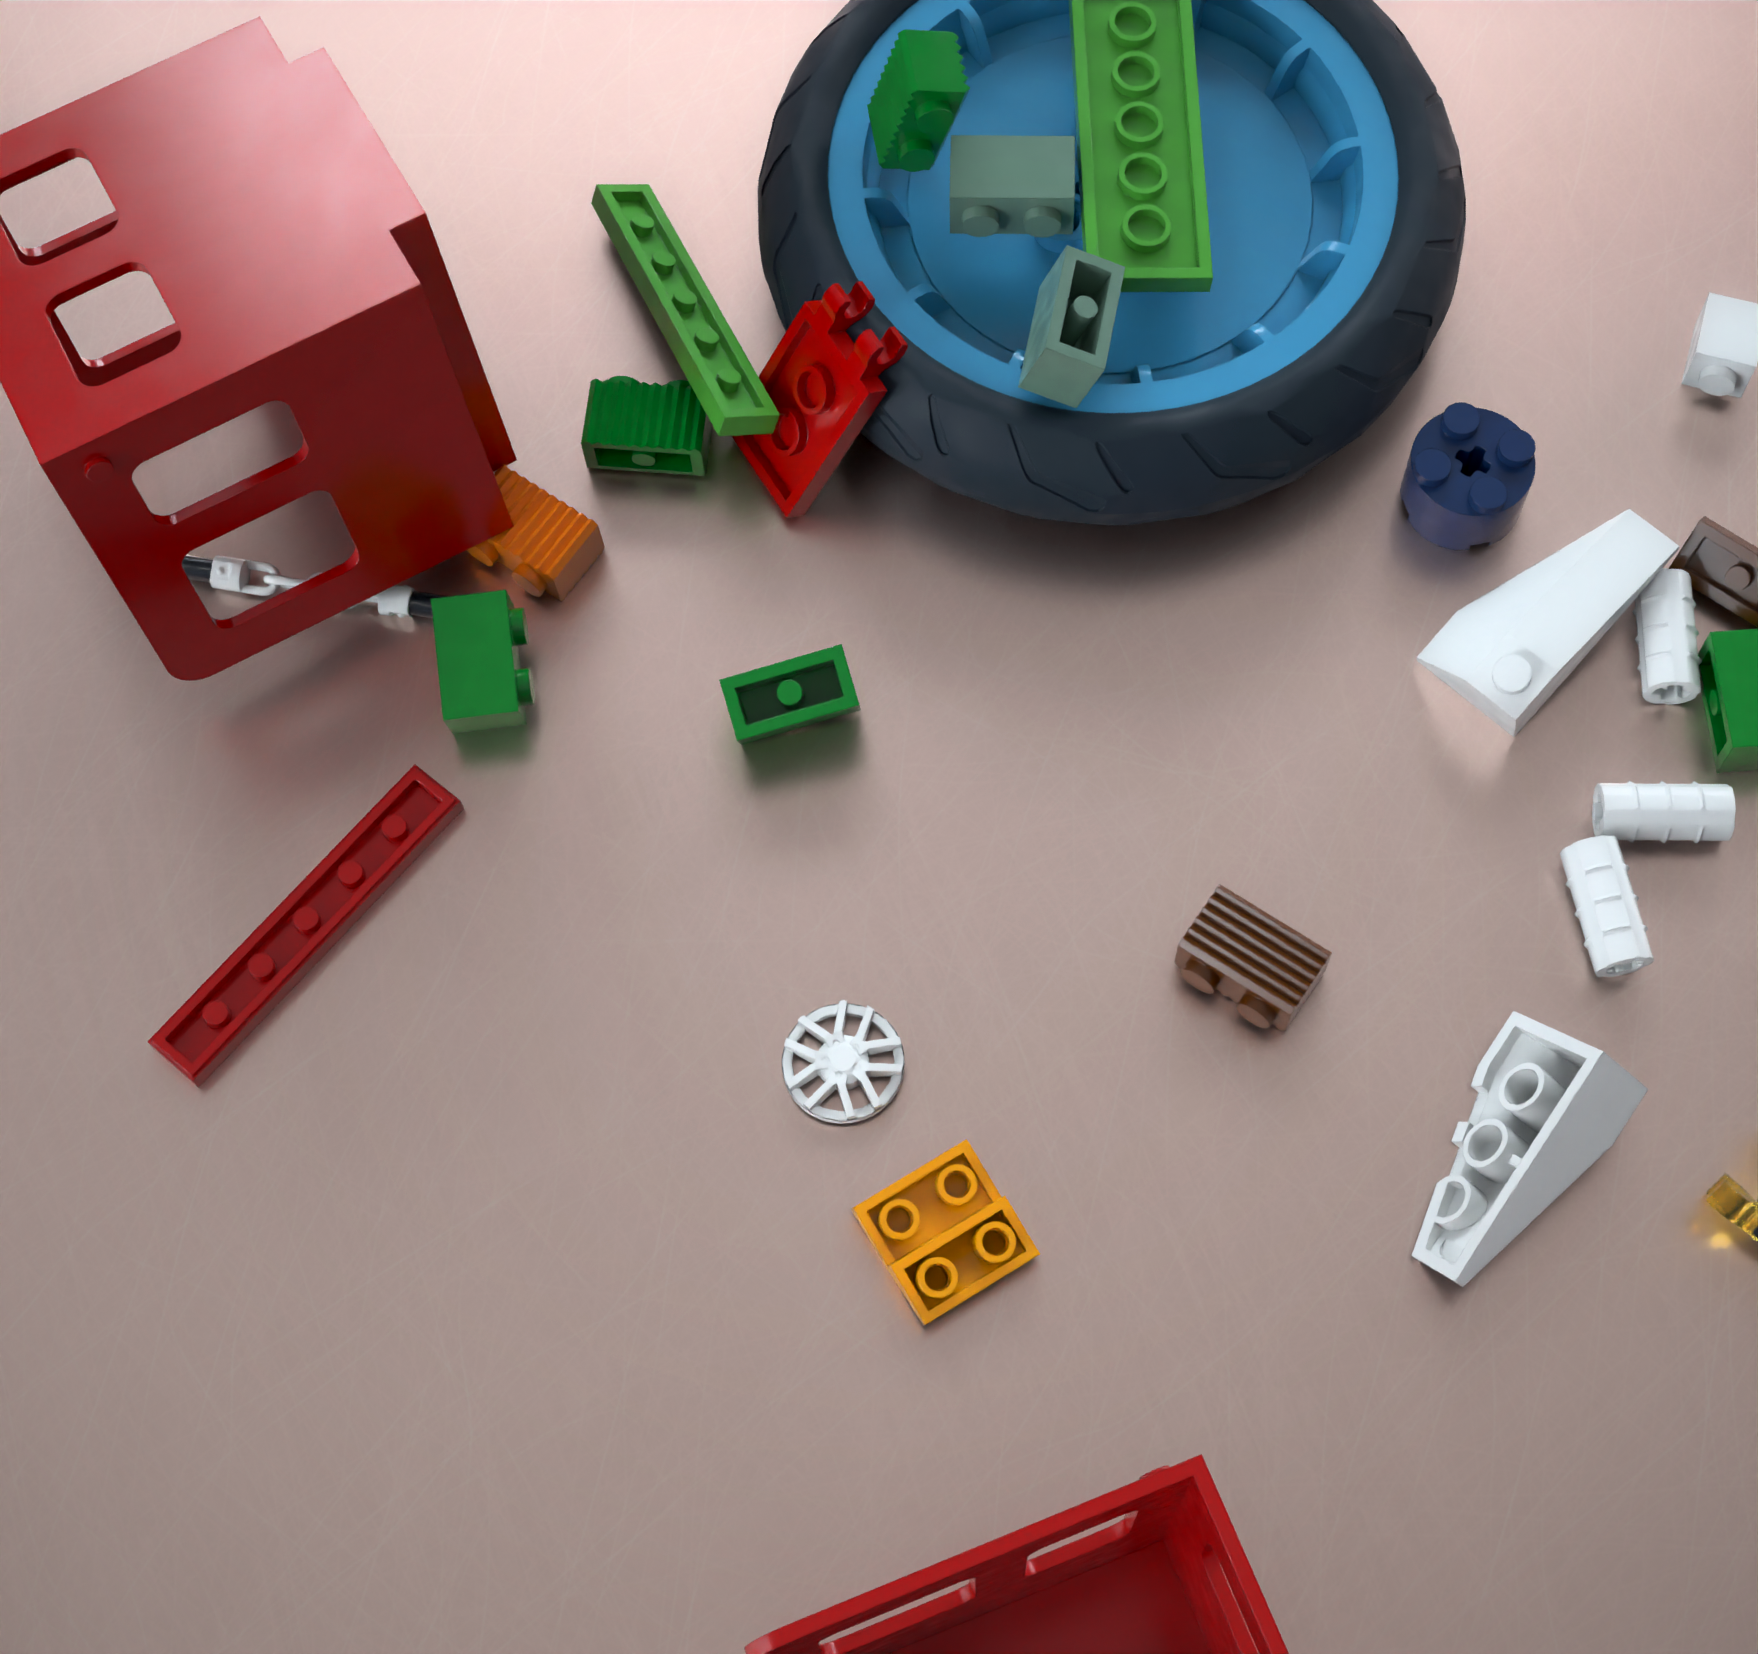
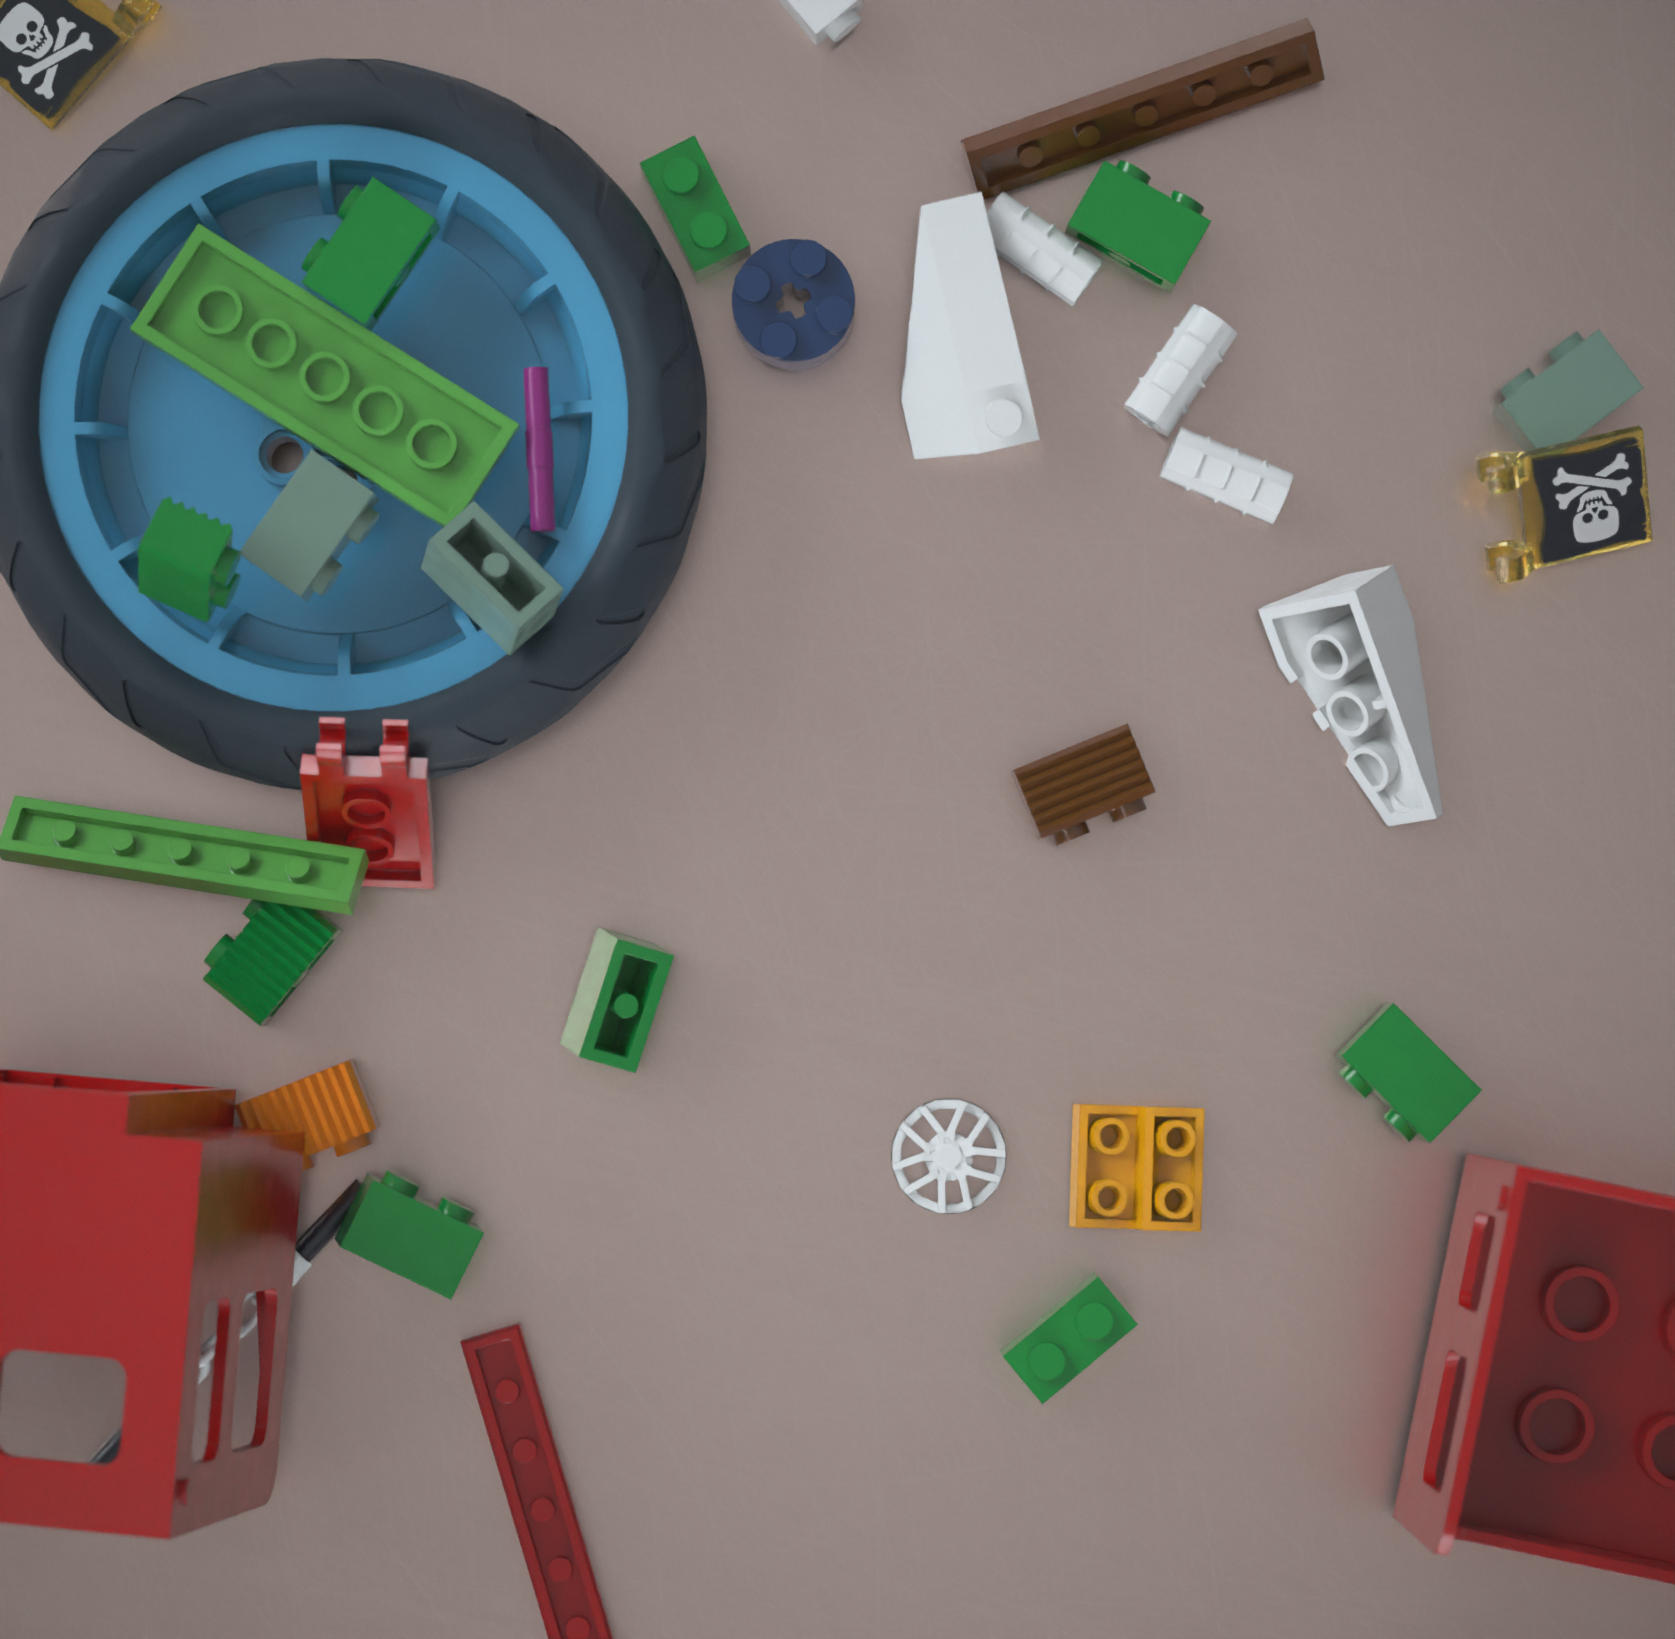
camera: 65 degrees left, 20 degrees up
none -> green brick [301,177,441,331]
none -> magenta piece [523,367,556,533]
none -> green brick [640,135,751,283]
none -> green brick [1000,1273,1138,1404]
none -> green brick [1335,1003,1482,1143]

